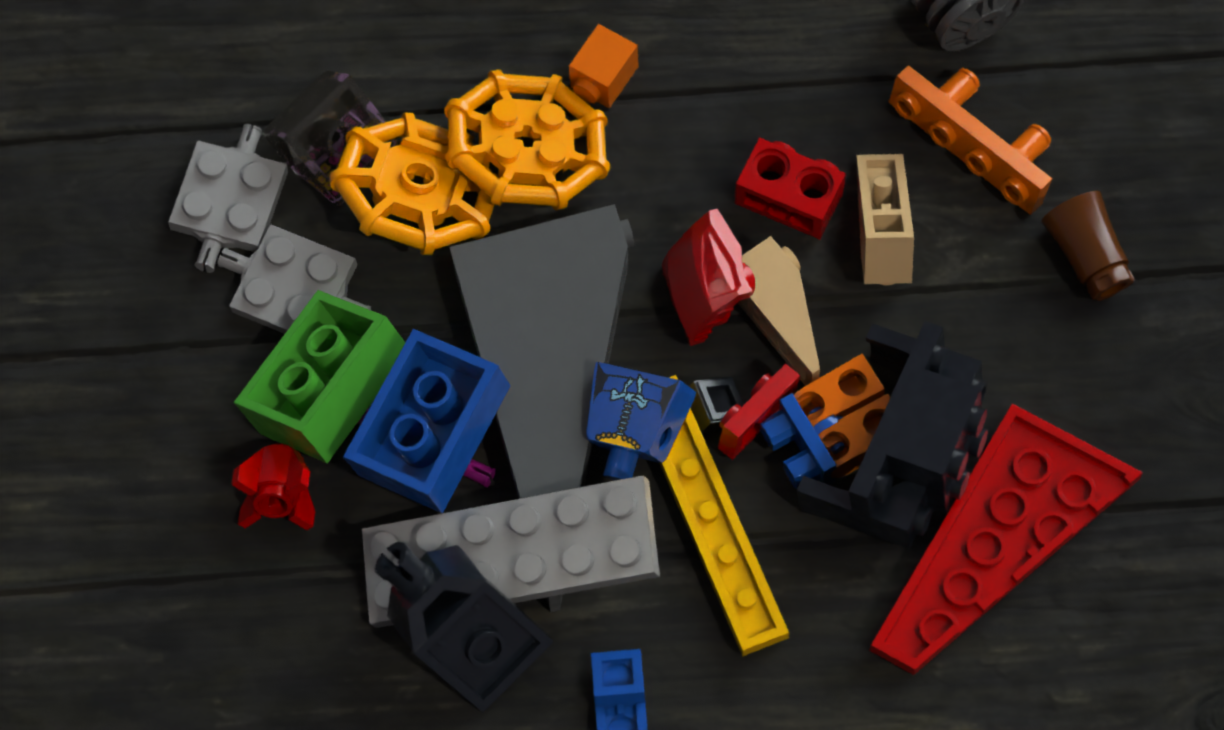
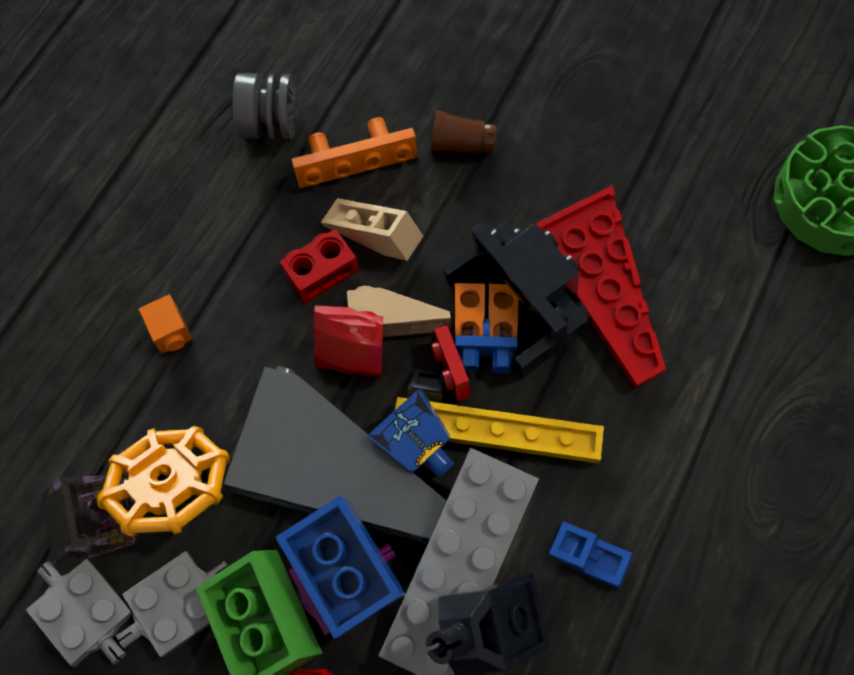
camera: 60 degrees left, 0 degrees up
light orange plate [444,69,610,210] -> none

